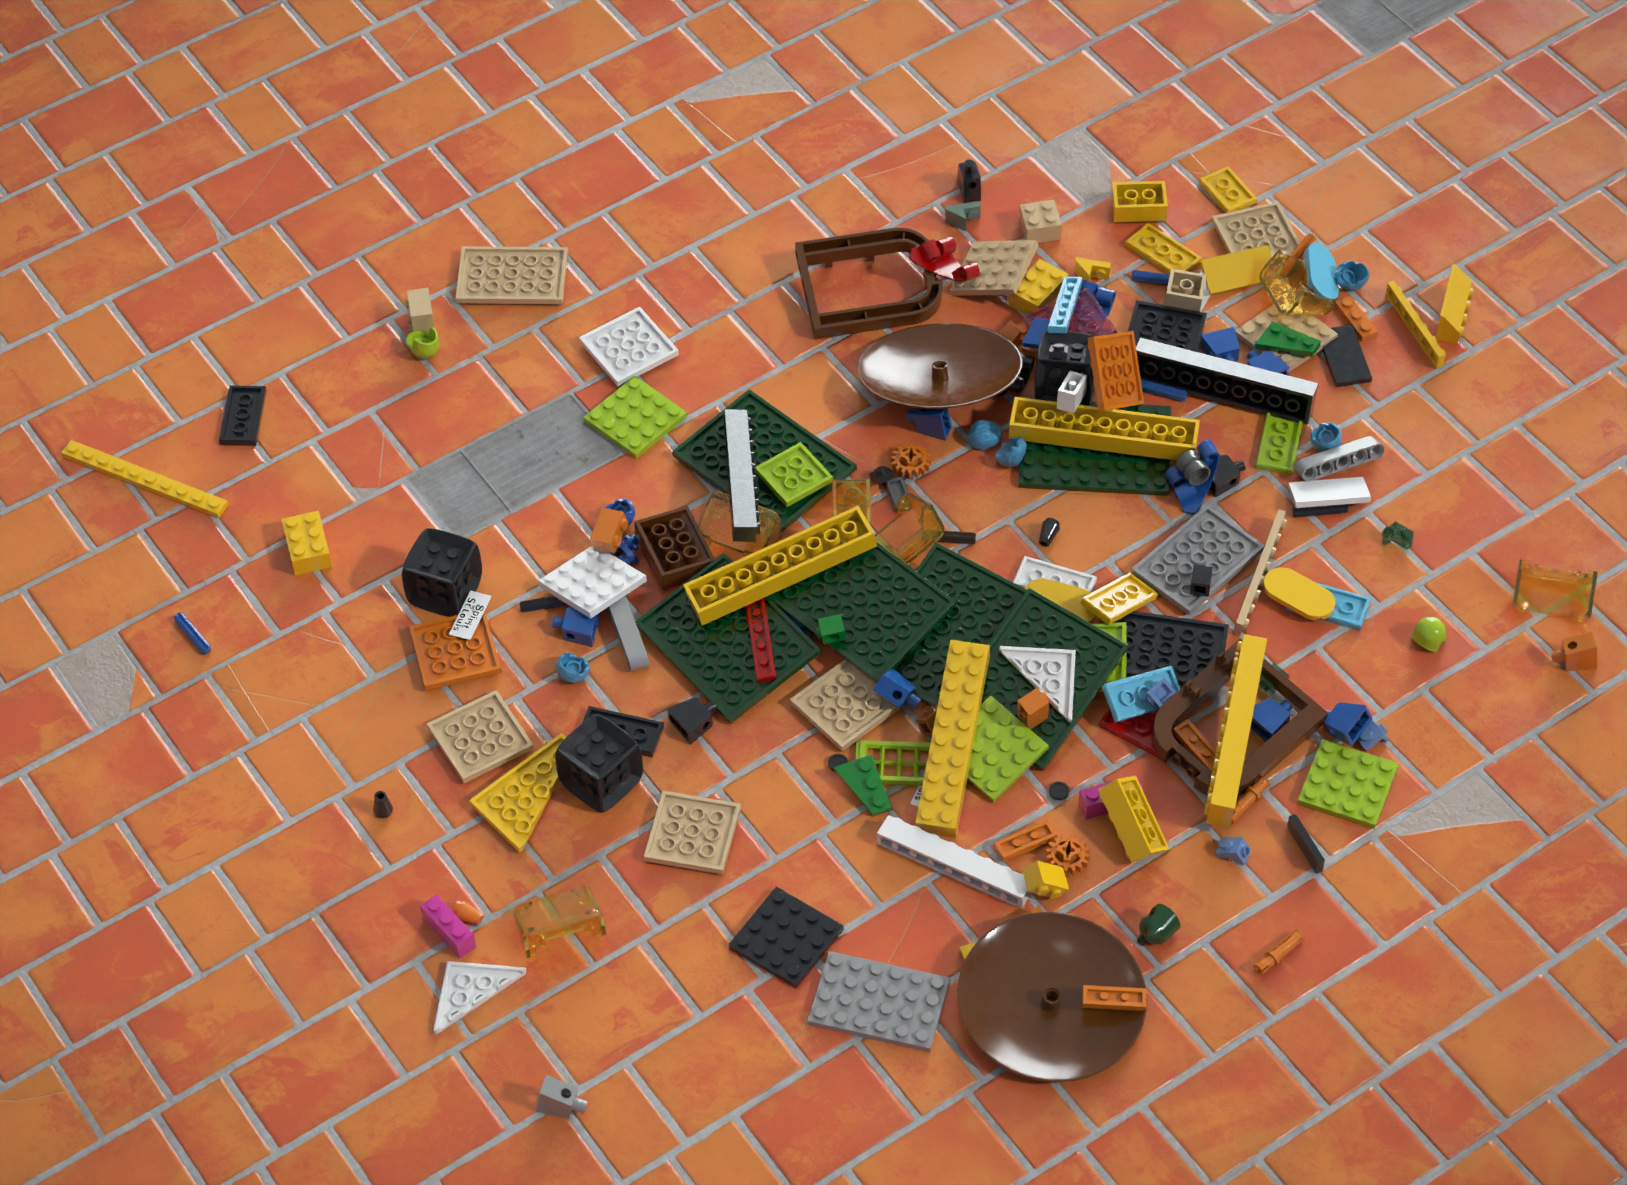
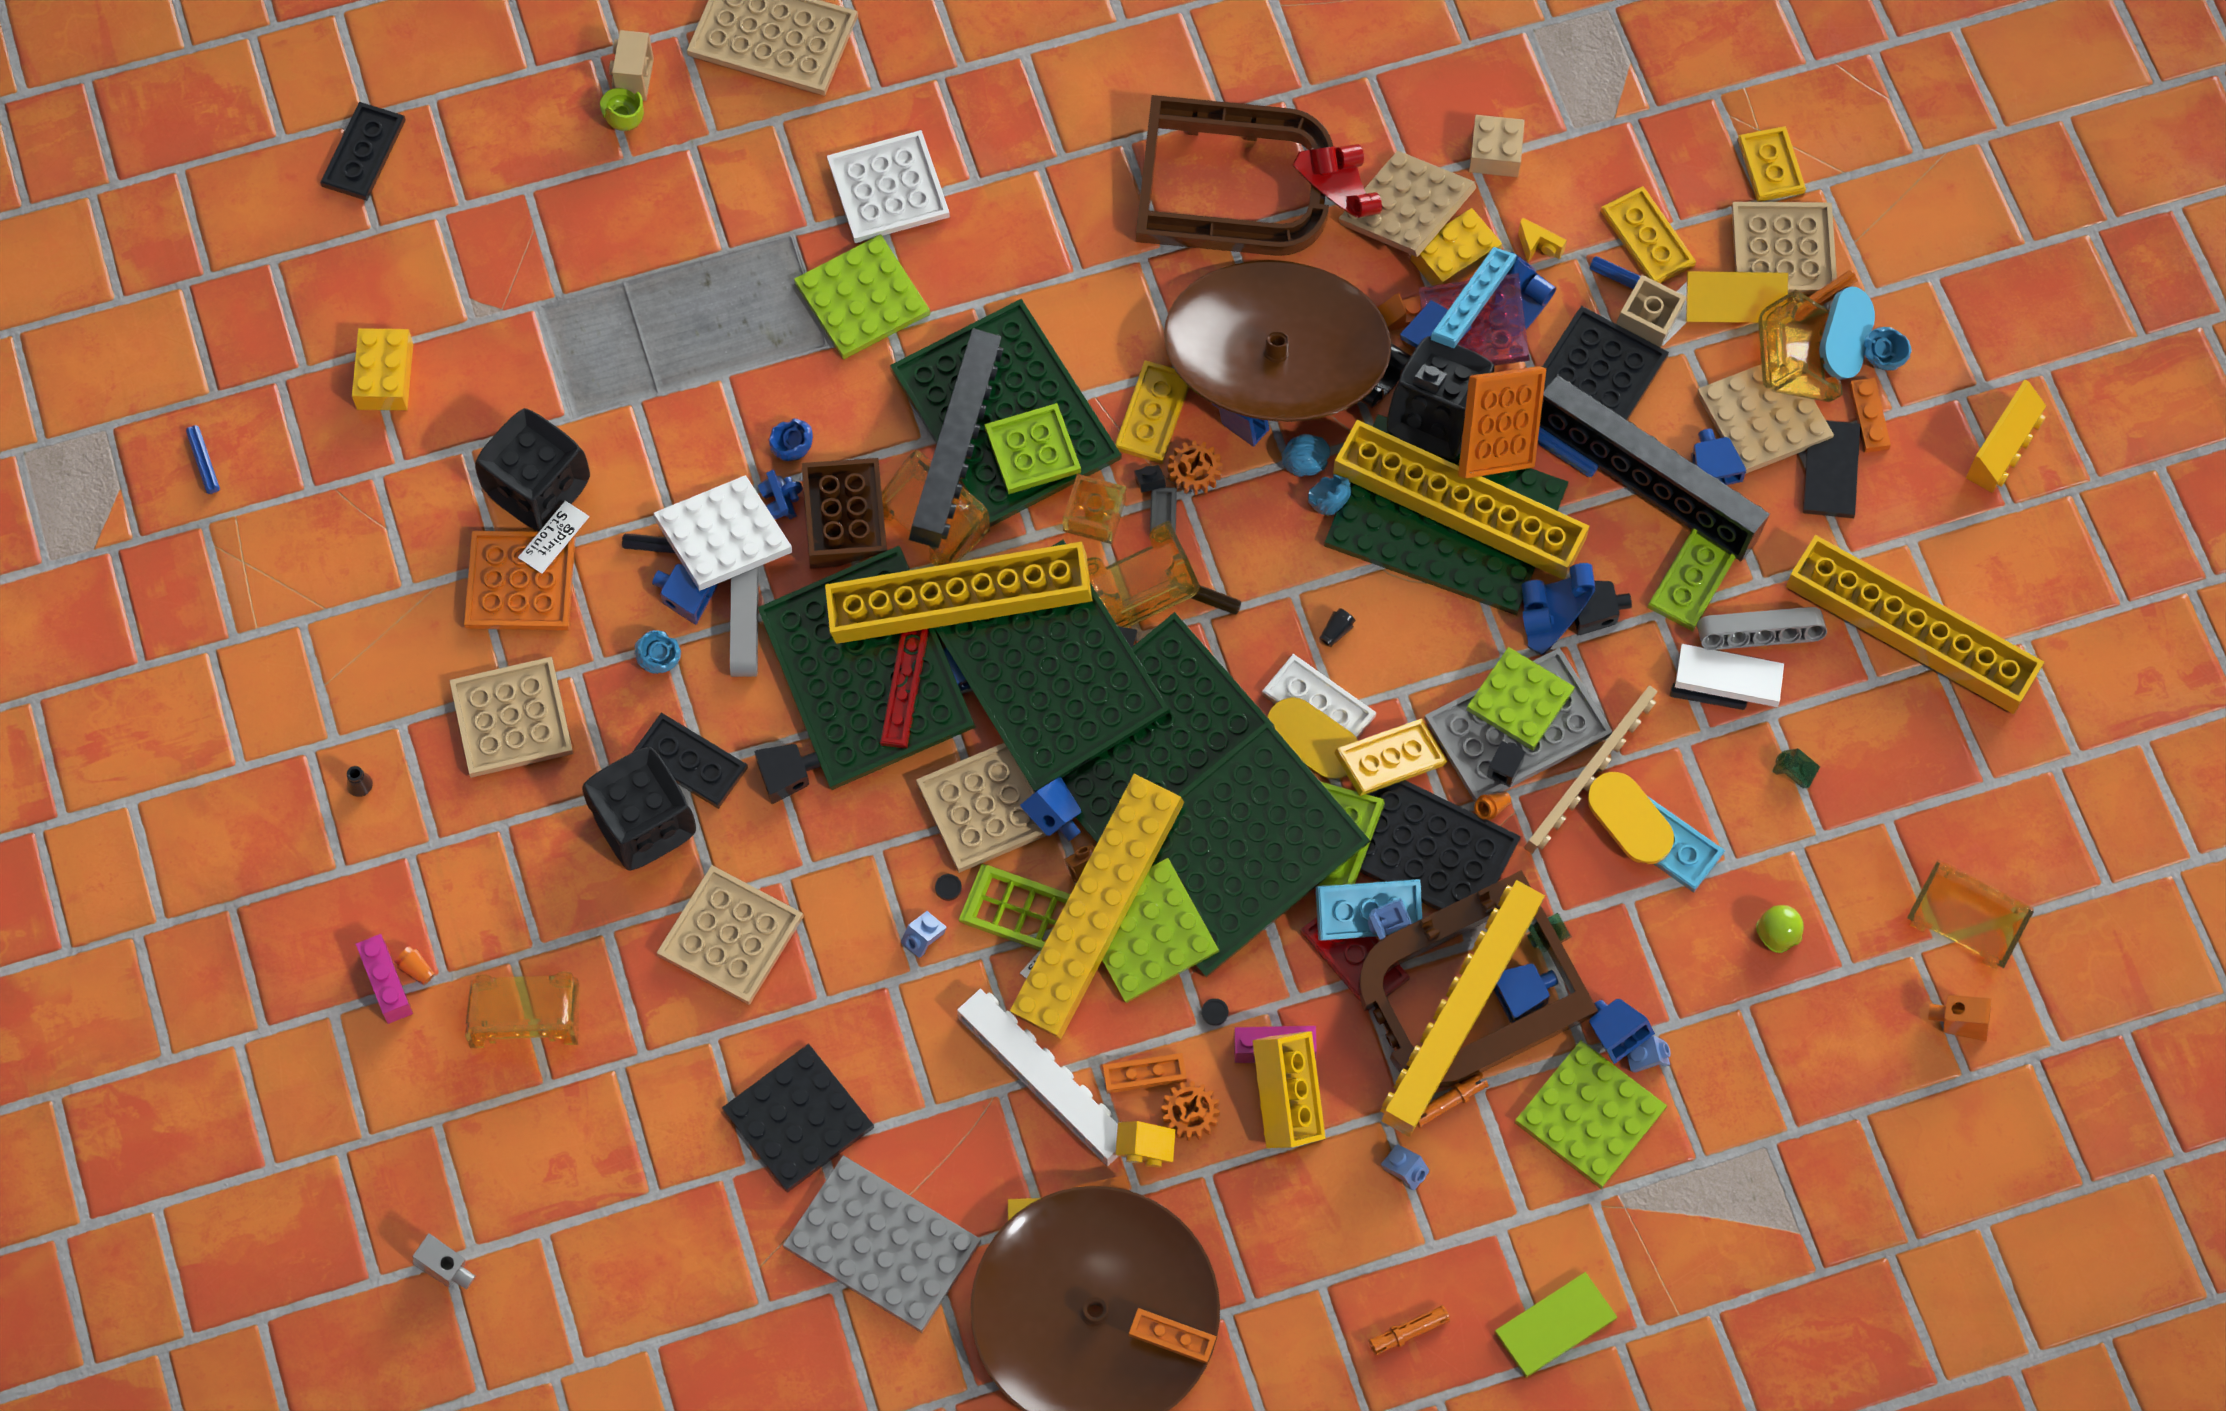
camera: 15 degrees right, 15 degrees up
yellow plate [61,440,229,519] -> none
white tile [433,961,527,1034] -> none
yellow wing [469,733,566,853] -> none
orange brick [590,508,628,553] -> none
green brick [816,614,846,645] -> none
green wing [834,754,892,816] -> none
sand green slope [945,201,981,230] -> none
black torso [957,159,981,203] -> none
white tile [1000,646,1076,723] -> none
orange brick [1017,688,1050,730] -> none
white brick [1057,371,1087,413] -> none
yellow brick [1111,181,1168,222] -> none
dark green piece [1137,903,1181,945] -> none
orange plate [1172,719,1216,771] -> none
dark grey wheel [1176,450,1211,486] -> none
blue torso [1200,327,1240,362] -> none
green wing [1255,321,1321,357] -> none
black tile [1287,814,1325,874] -> none
dark azure hair [1311,422,1342,452] -> none
yellow plate [1385,281,1446,369] -> none
none -> medium blue bracket [901,911,947,958]
none -> yellow tile [1115,360,1189,464]
none -> lime plate [1466,647,1575,751]
none -> orange cone [1474,791,1511,820]
none -> lime tile [1494,1272,1617,1378]
none -> yellow brick [1786,535,2044,714]

